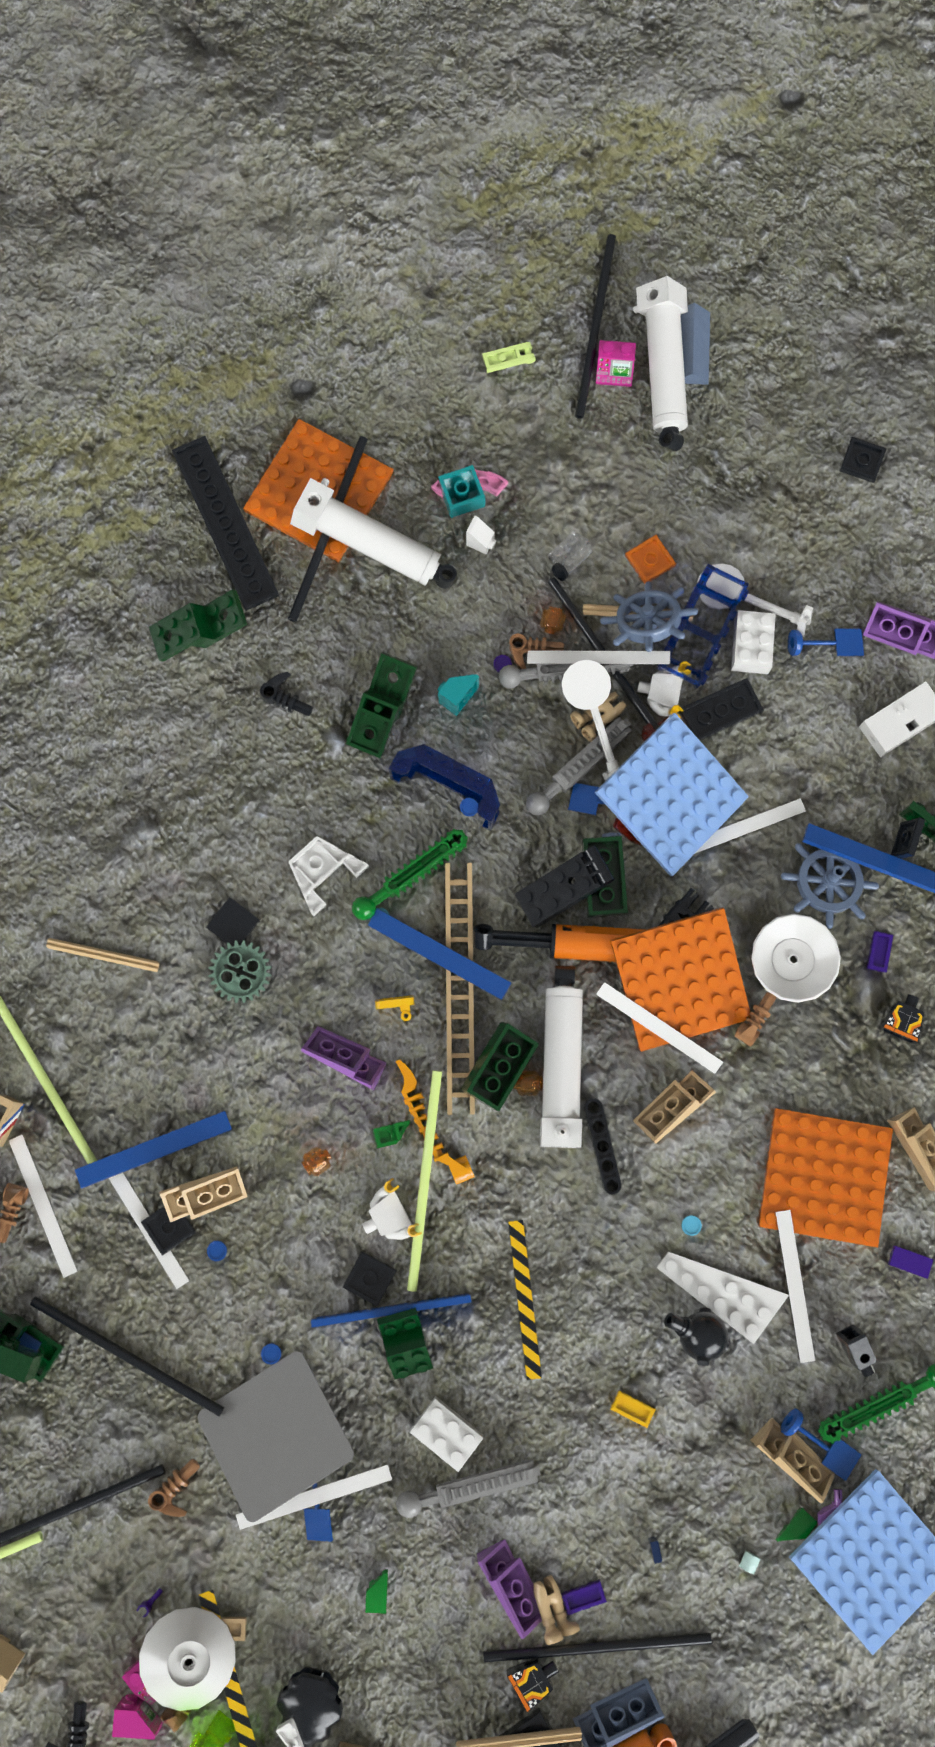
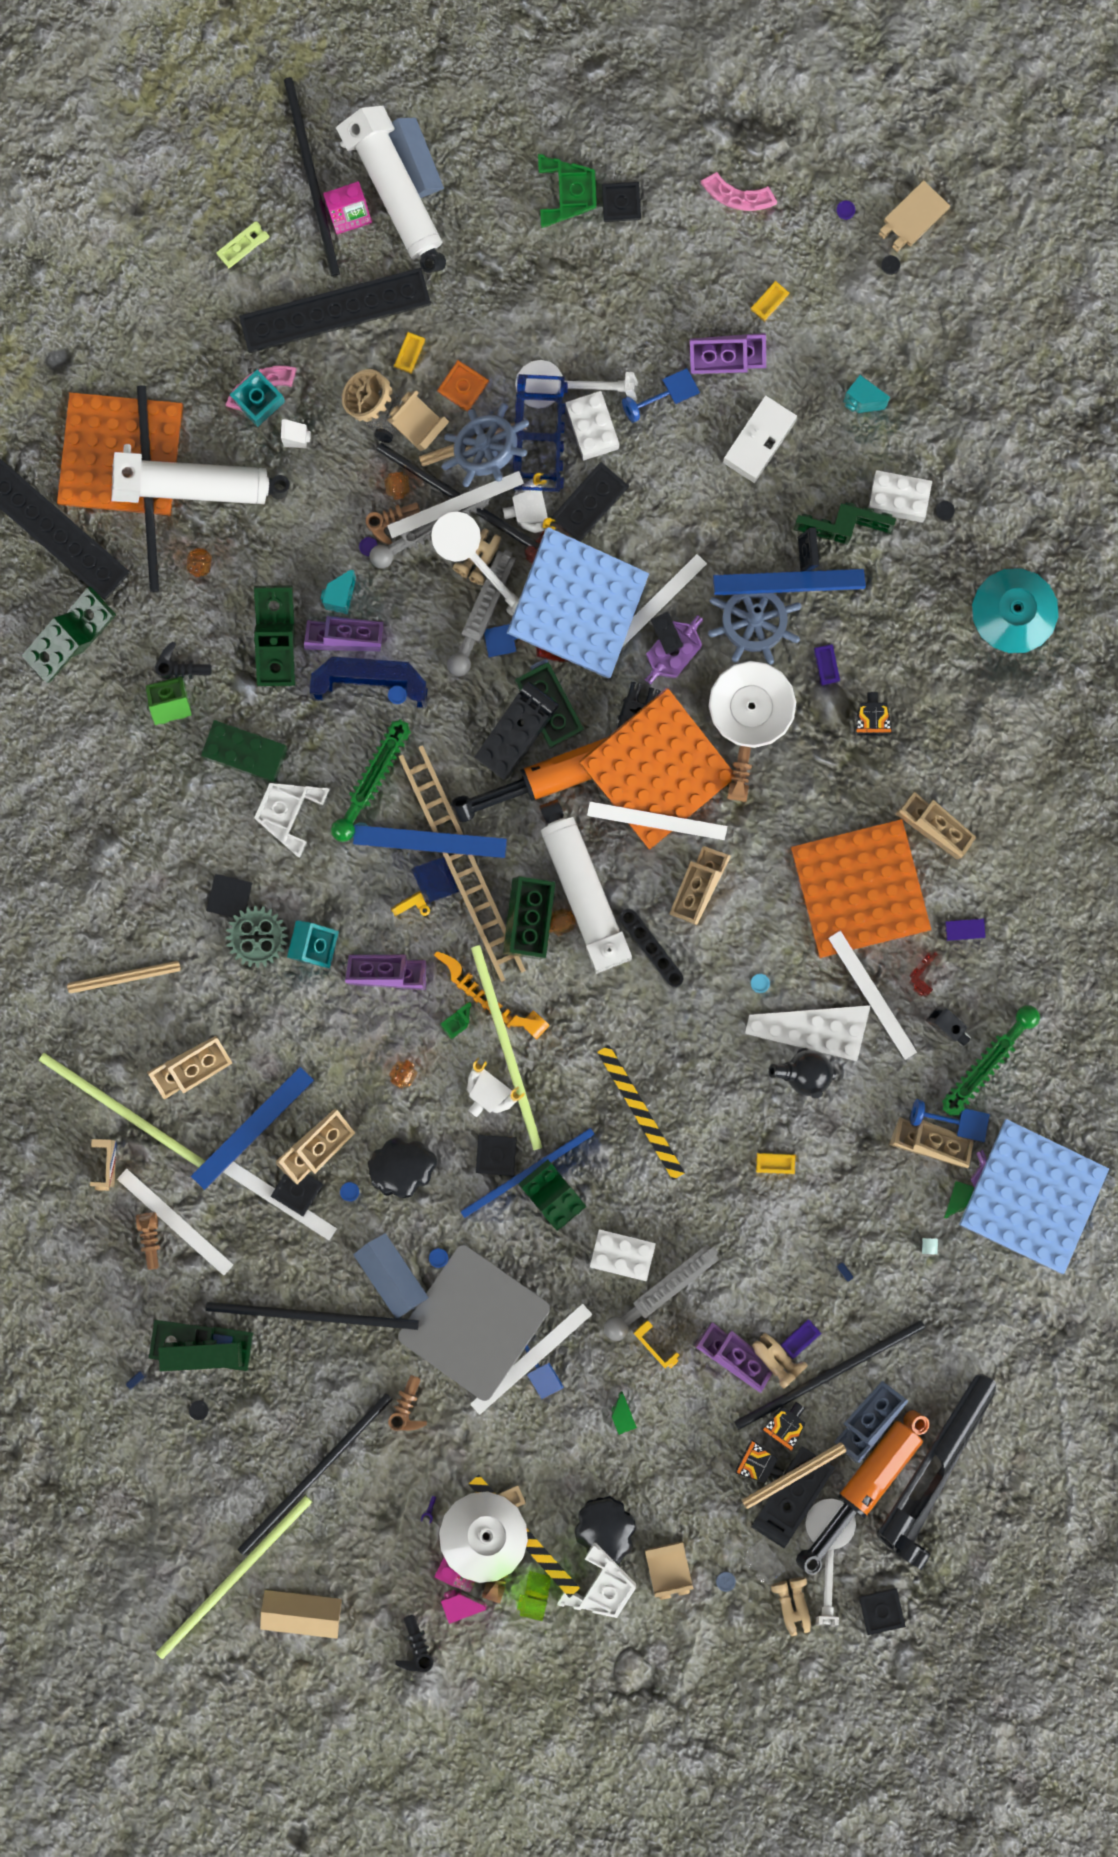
camera: 25 degrees left, 5 degrees up
none -> bright green slope [145,676,192,725]
none -> tan slope [147,1036,232,1100]
none -> clear orange head [186,548,212,577]
none -> dark green brick [201,720,288,783]
none -> black plate [239,268,431,353]
none -> teal slope [287,920,339,969]
none -> medium lavender slope [304,616,383,652]
none -> tan gear [342,369,392,422]
none -> sand blue slope [353,1233,429,1319]
none -> black piece [368,1138,437,1199]
none -> tan panel [388,390,449,451]
none -> yellow tile [394,332,425,374]
none -> clear blue tile [411,857,459,904]
none -> green wing [538,154,597,228]
none -> yellow panel [633,1320,680,1369]
none -> medium lavender plate [645,615,703,685]
none -> black plate [651,612,684,655]
none -> torso [734,1439,784,1483]
none -> clear red bracket [909,952,938,997]

